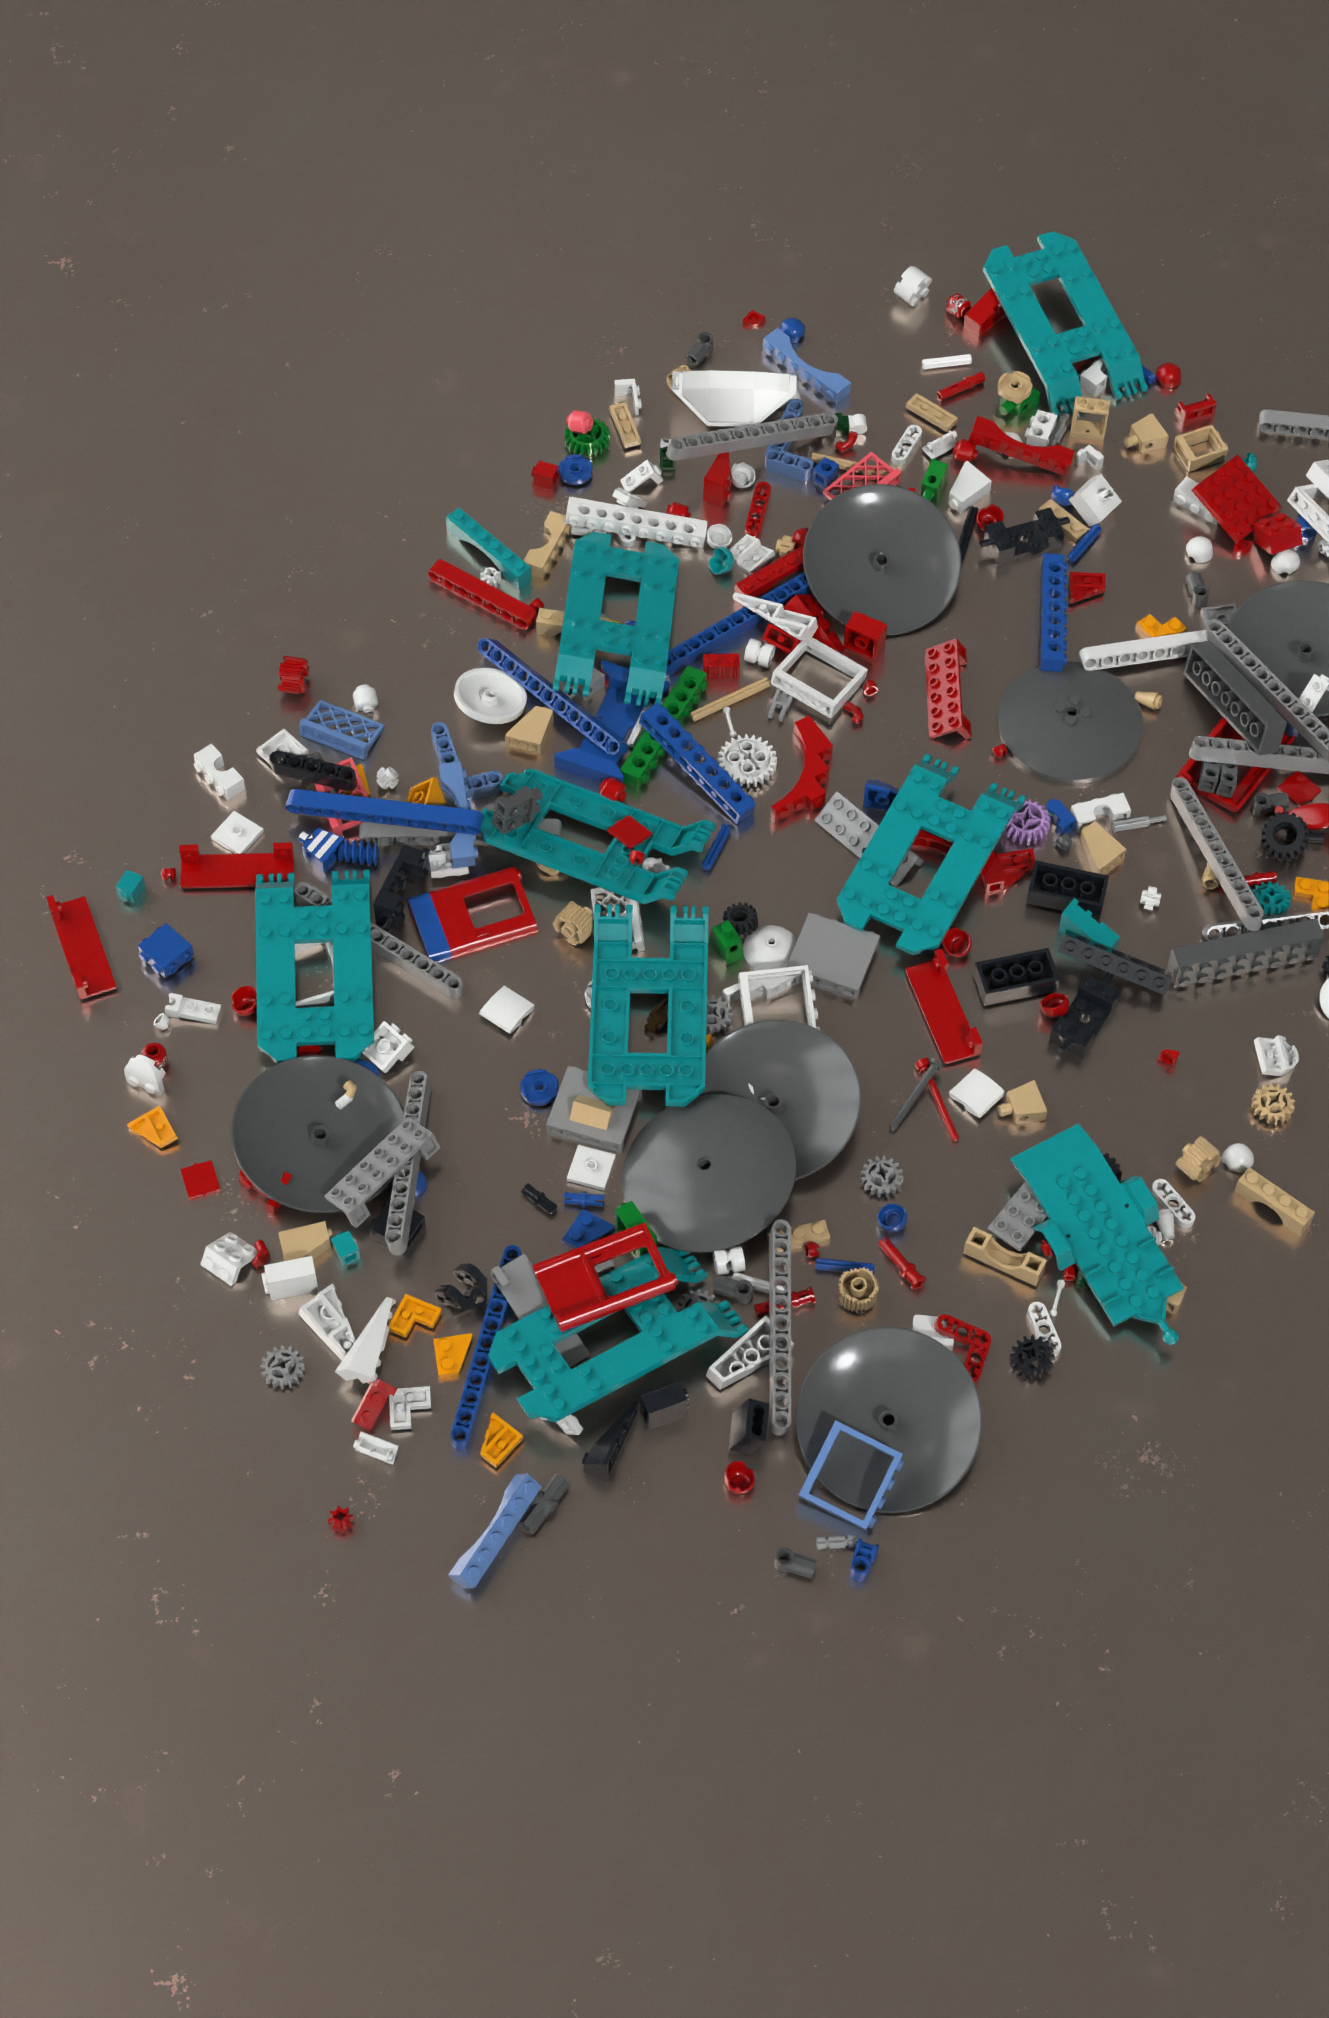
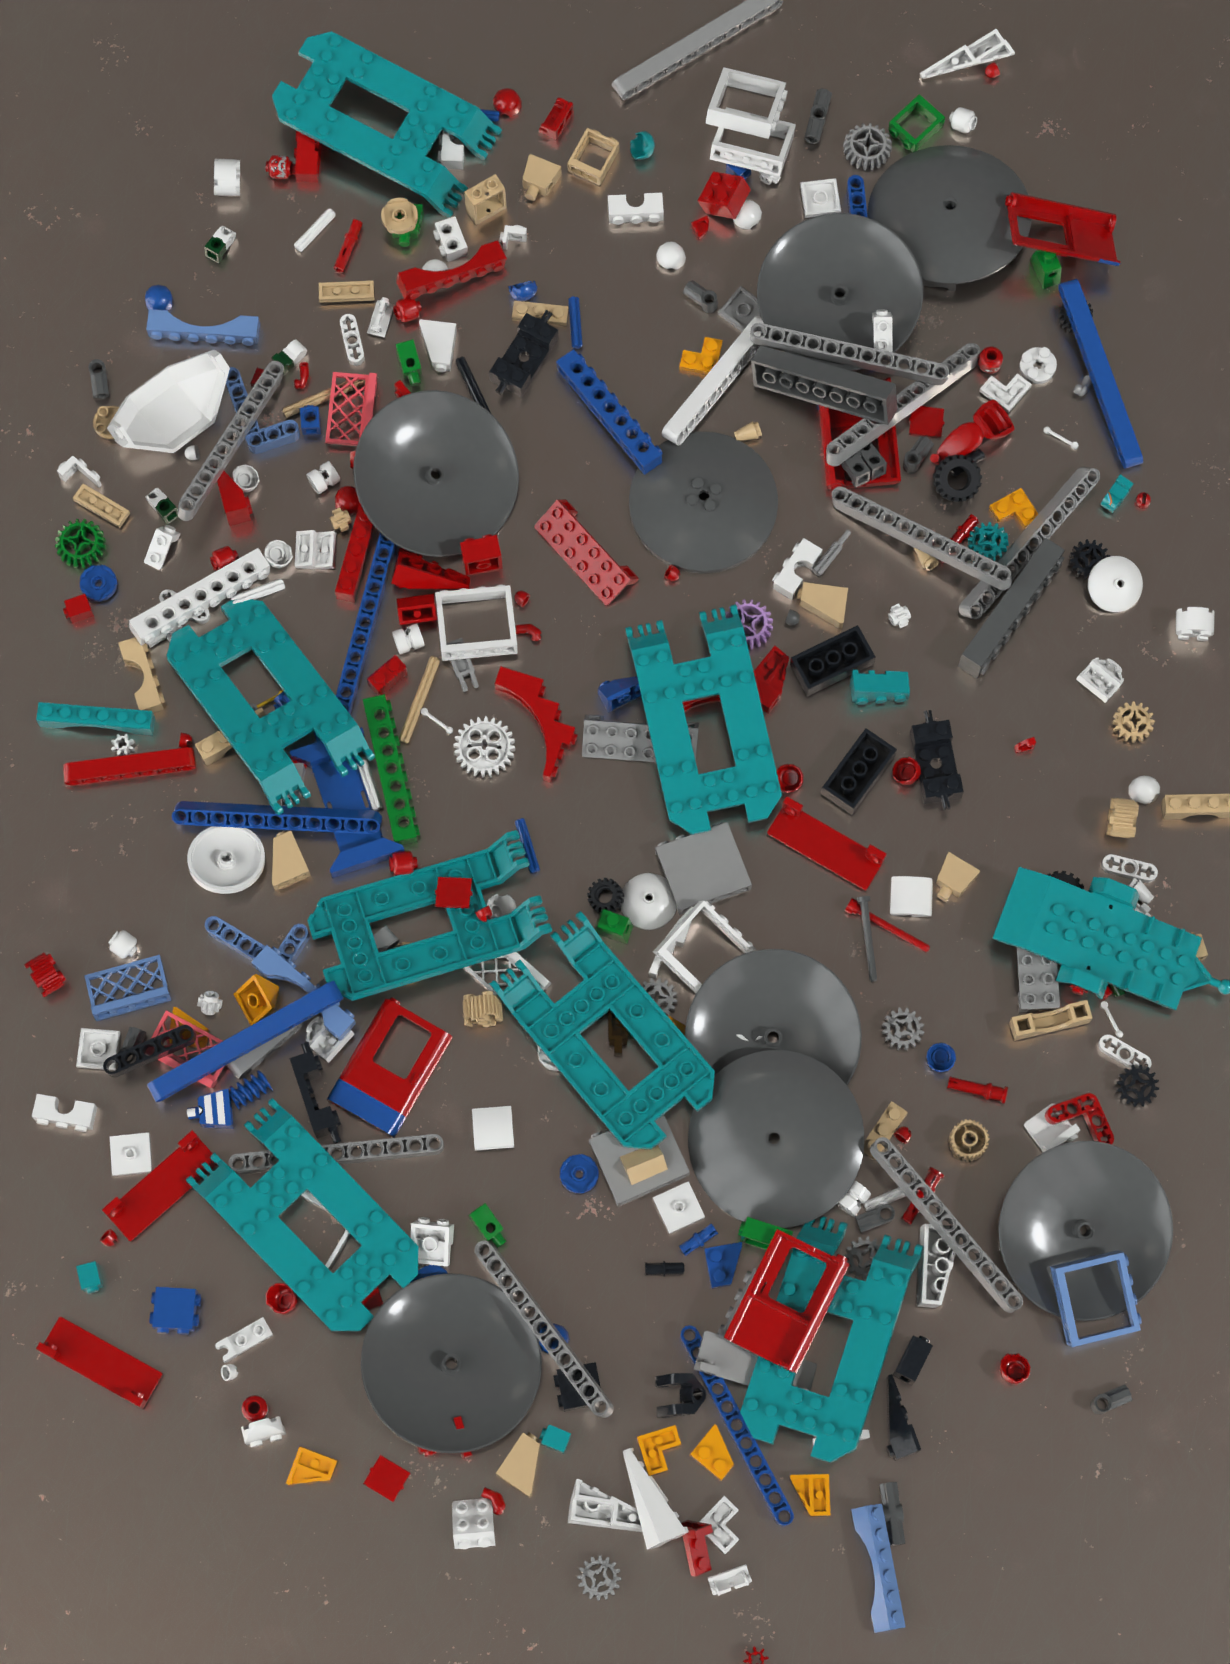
camera: 40 degrees left, 15 degrees up
white brick [261,1256,319,1301] -> none
light grey bracket [324,1117,441,1228] -> none
arm [335,1080,357,1109] -> none
dark grey hips [492,786,543,835] -> none
coral head [566,410,593,434] -> none
white wing [612,487,648,508] -> none
blue brick [639,702,756,824] -> none
teal hair [709,546,734,575] -> none
black piece [729,1398,770,1455] -> none
white wedge [732,592,818,640] -> none
red tile [742,310,766,326] -> none
red beam [745,481,771,538] -> none
blue axle [815,1258,875,1275] -> none
light grey axle [816,1535,858,1550] -> none
blue piece [850,1538,879,1582] -> none
red hair [976,504,1004,532] -> none
blue leg [1045,799,1076,837] -> none
light grey axle [1049,413,1072,446] -> none
black brick [1058,929,1172,995] -> none
white brick [1069,474,1122,527] -> none
red wing [1069,572,1106,603] -> none
red plate [1191,454,1282,544] -> none
none -> leg [204,226,236,264]
none -> white axle [231,579,285,604]
none -> white wheel [306,461,341,495]
none -> green torso [467,1203,507,1248]

